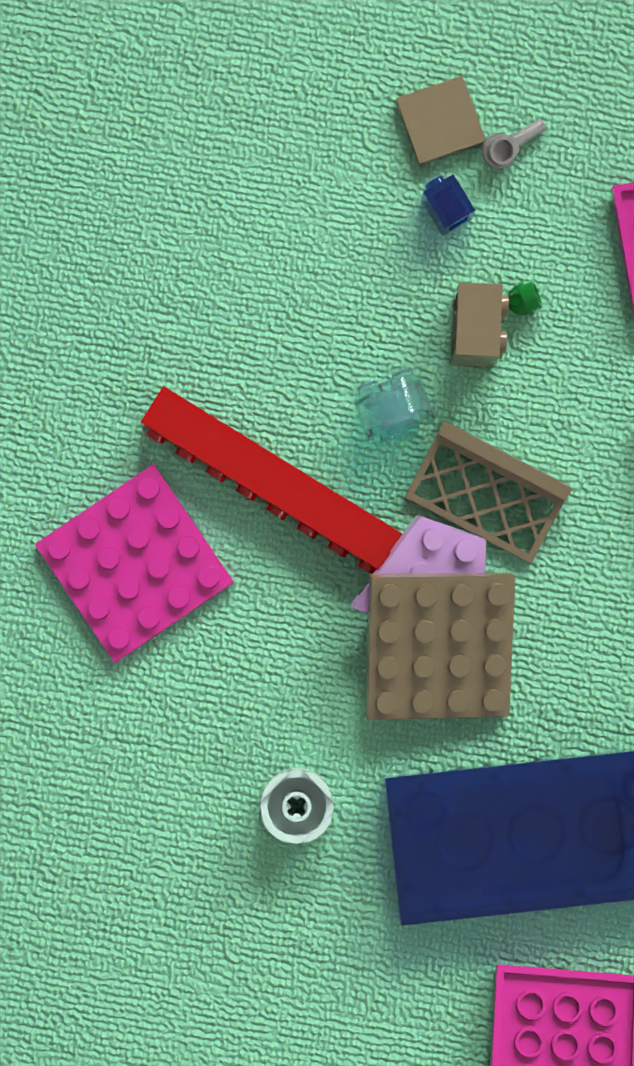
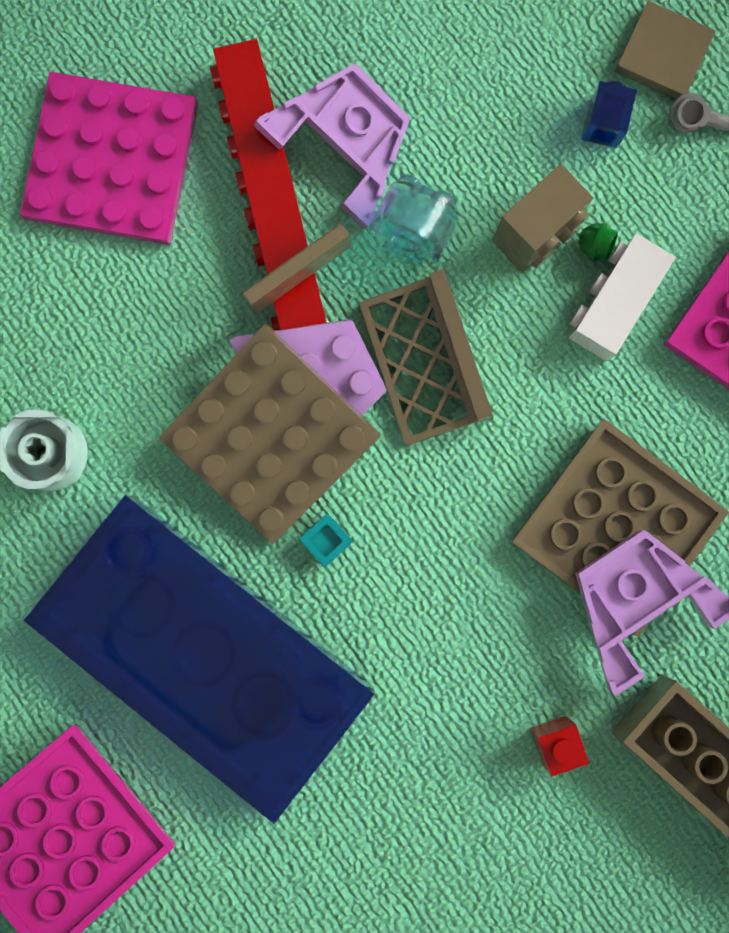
camera: 50 degrees right, 0 degrees up
none -> dark tan tile [243,224,351,314]
none -> lavender wing [253,63,410,229]
none -> teal plate [299,513,353,568]
none -> white brick [568,233,676,362]

